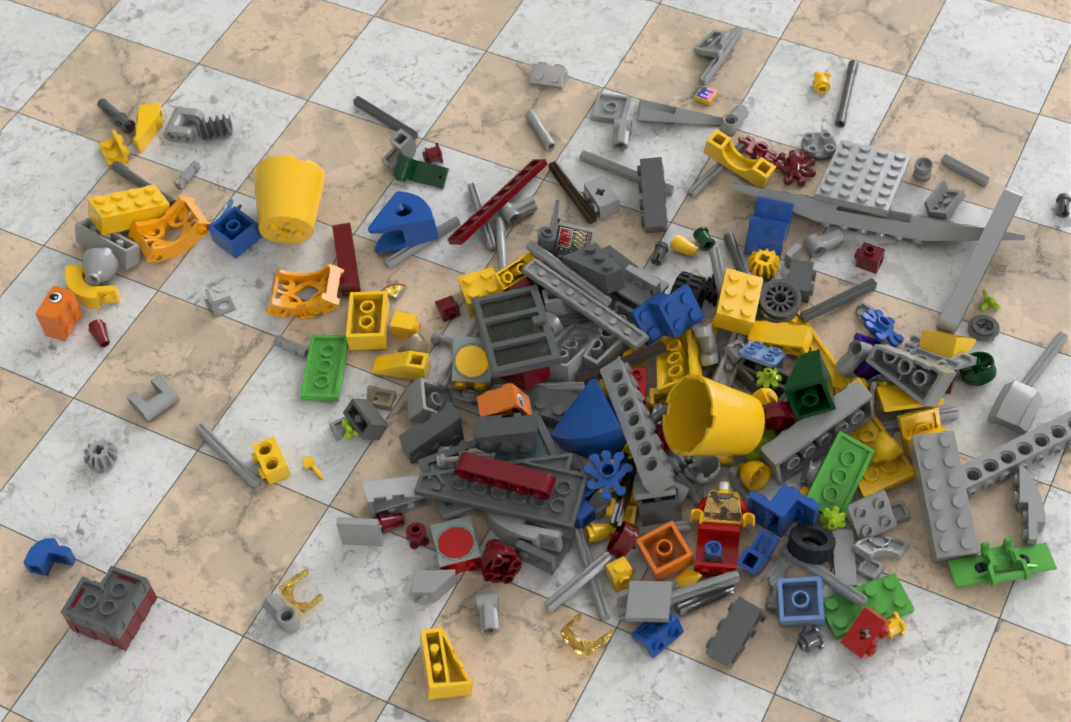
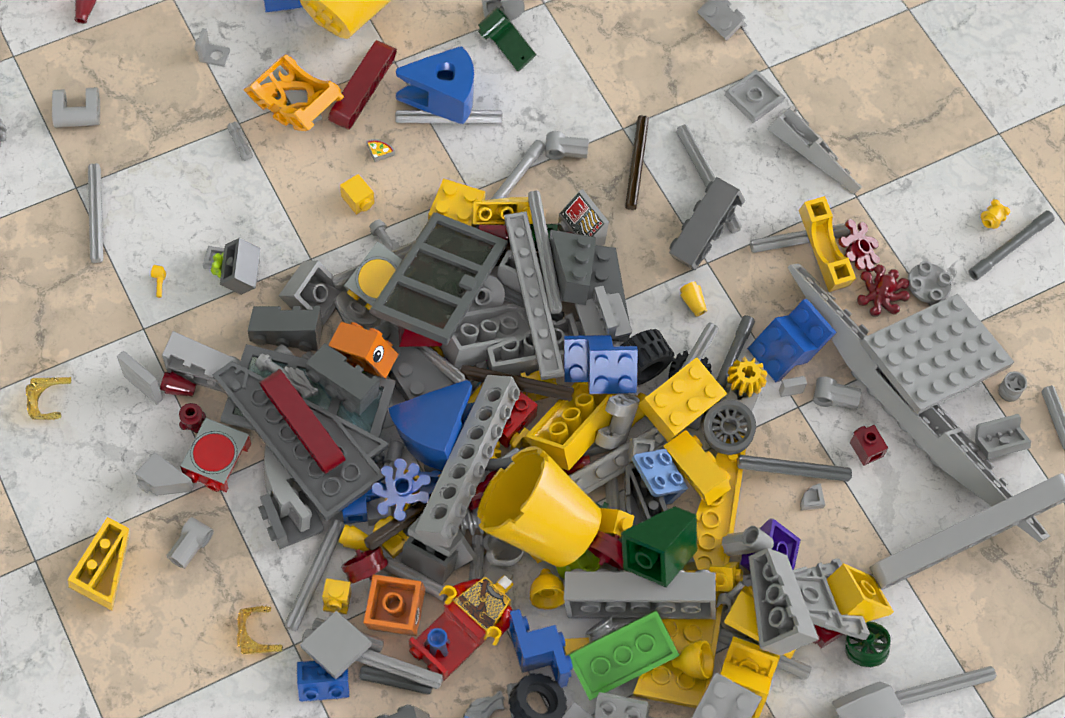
camera: 25 degrees right, 10 degrees up
yellow brick [251,436,291,485] -> none
light grey piece [262,593,300,633] -> none
bright green plate [300,334,348,401] -> none
yellow brick [346,291,390,351] -> none
dark tan tile [367,385,397,411] -> none
yellow slope [371,351,431,380] -> none
dark tan helmet [398,332,427,353] -> none
dark red brick [422,142,443,164] -> none
dark red bracket [435,295,461,322] -> none
dark red tile [447,159,548,245] -> none
light grey axle [468,182,497,252] -> none
dark red piece [480,539,523,584] -> none
light grey piece [525,109,556,151] -> none
dark grey door [537,200,561,265] -> none
light grey axle [544,551,613,612] -> none
light grey brick [583,176,620,219] -> none
light grey piece [613,119,632,152] -> none
dark grey pin [650,241,669,266] -> none
yellow slope [674,568,702,588] -> none
light grey wing [693,30,728,58] -> none
dark green bush [693,227,715,251] -> none
tile [695,85,718,106] -> none
light grey axle [699,26,743,85] -> none
light grey piece [720,104,749,137] -> none
light grey bar [729,466,749,503] -> none
blue brick [736,529,780,575] -> none
lime plant [756,368,782,389] -> none
dark grey brick [788,259,817,303] -> none
lime plant [819,506,846,530] -> none
blue animal [861,309,904,347] -> none
dark grey gear [968,315,1000,342] -> none
lime plant [979,289,1001,311] -> none

